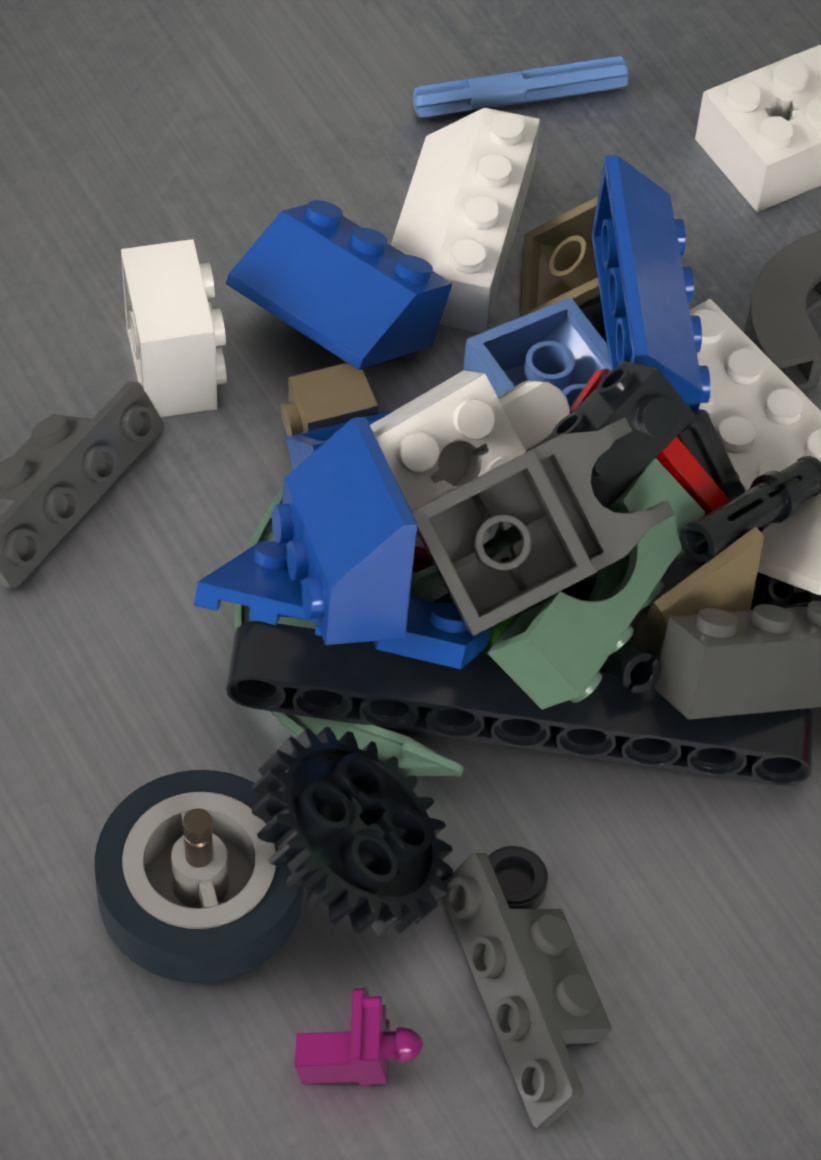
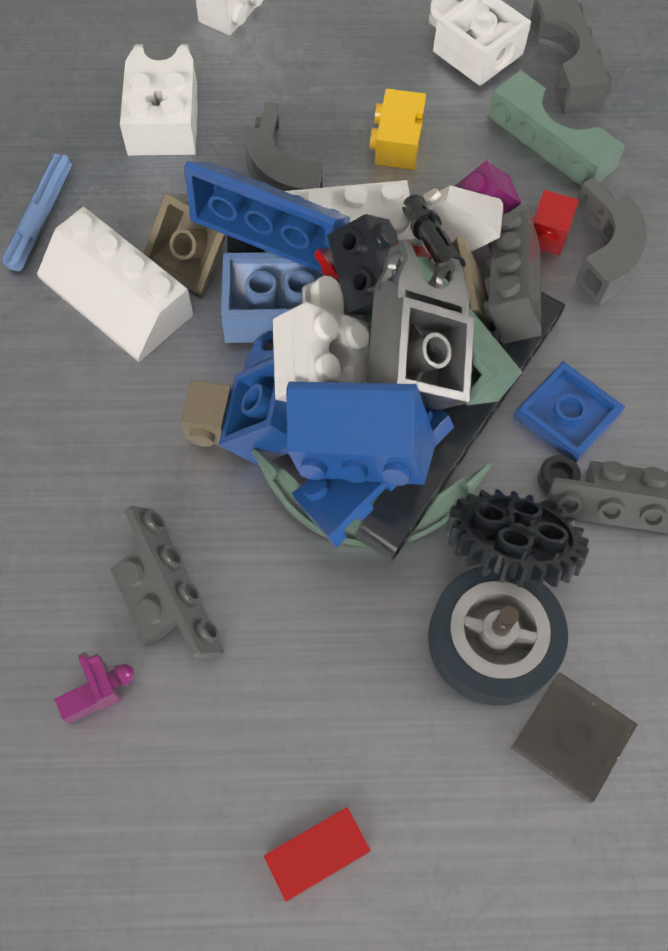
camera: 60 degrees left, 10 degrees up
white brick [121,239,227,418] -> none
blue slope [226,200,453,370] -> none
magenta piece [295,988,423,1086] -> none
none -> clear smoke tile [511,672,638,803]
none -> blue tile [513,361,625,463]

